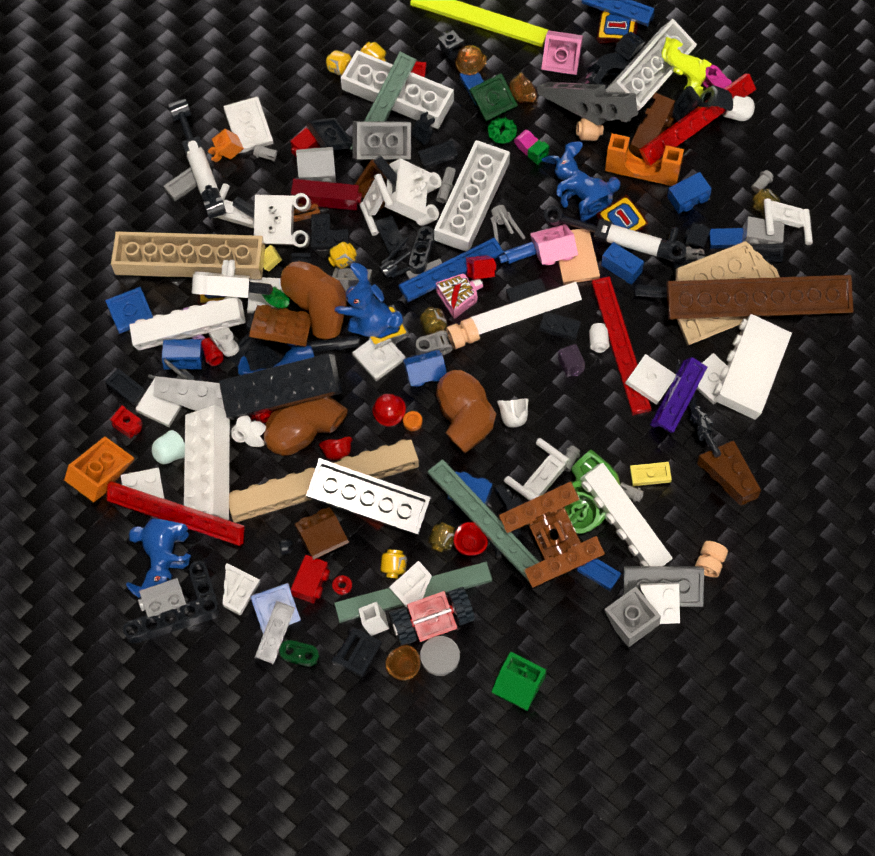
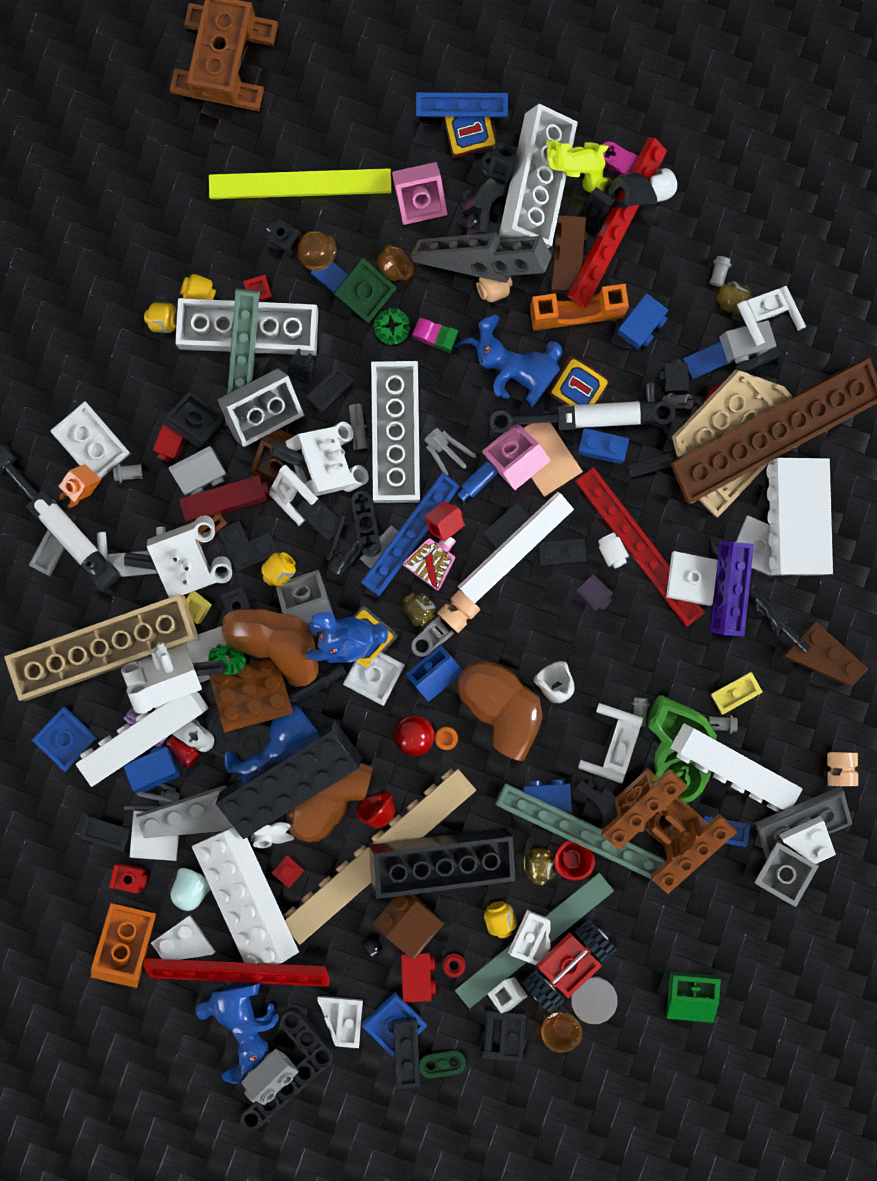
camera: 25 degrees left, 20 degrees up
none -> red plate [272,855,305,888]

